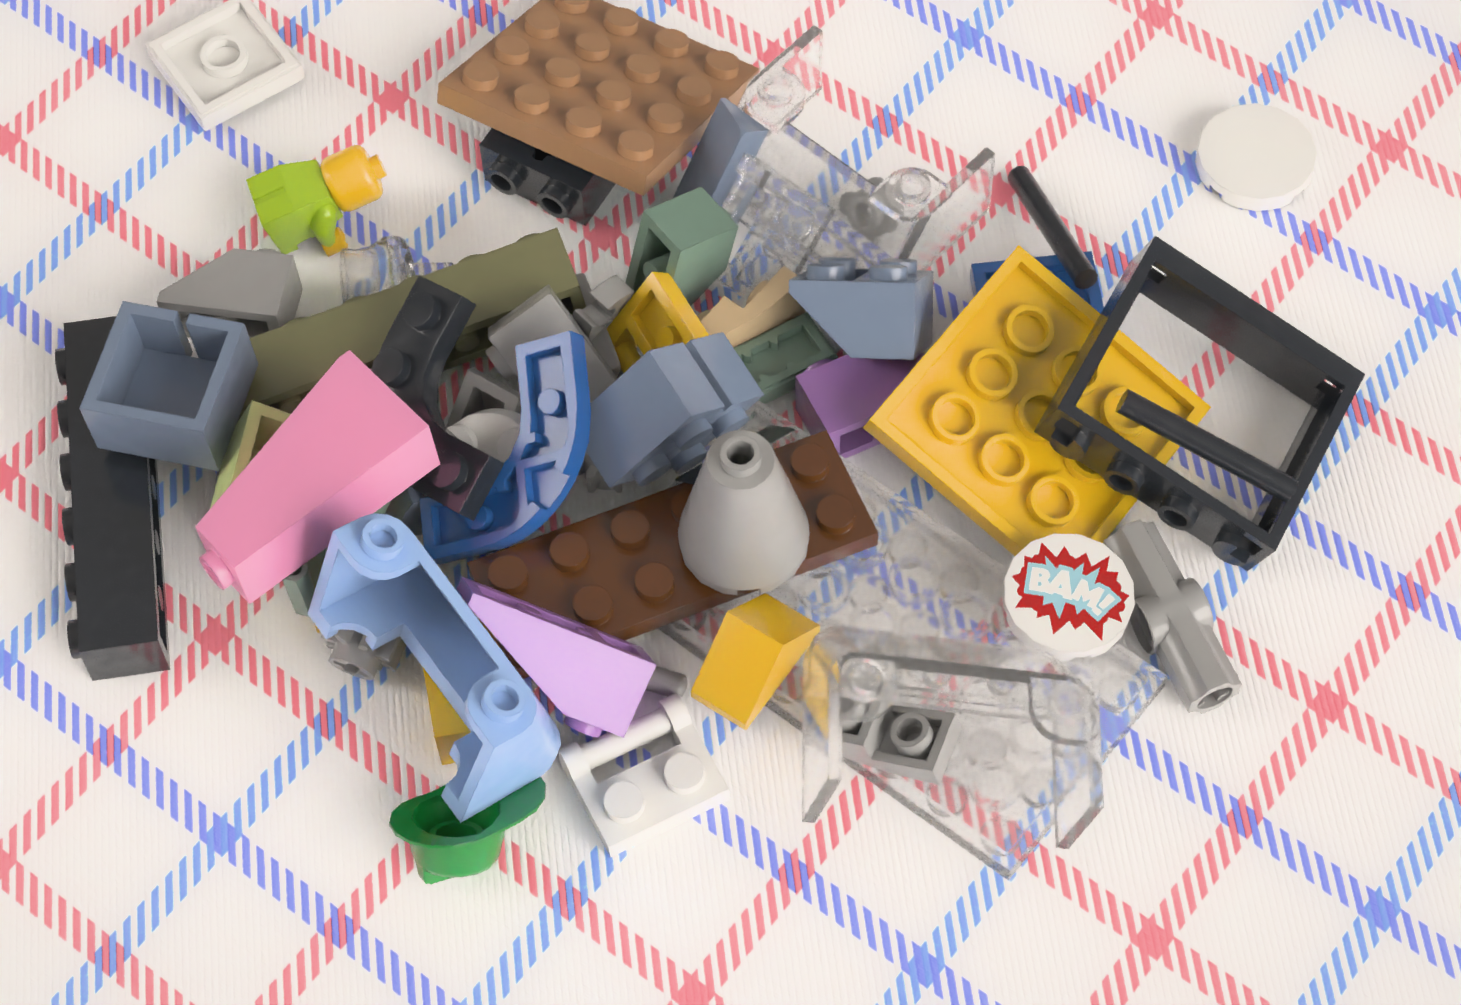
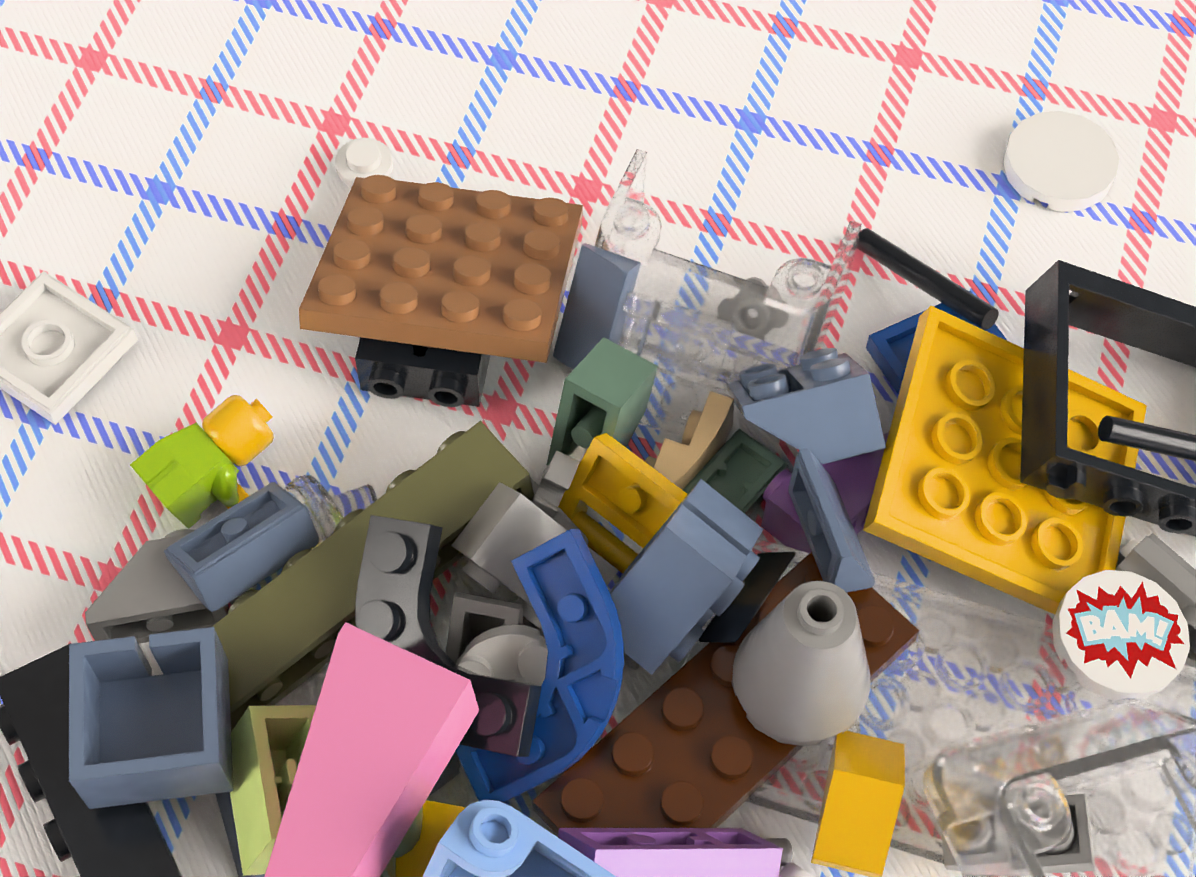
camera: 25 degrees left, 0 degrees up
none -> sand blue slope [164,482,319,612]
none -> sand blue slope [788,448,875,592]

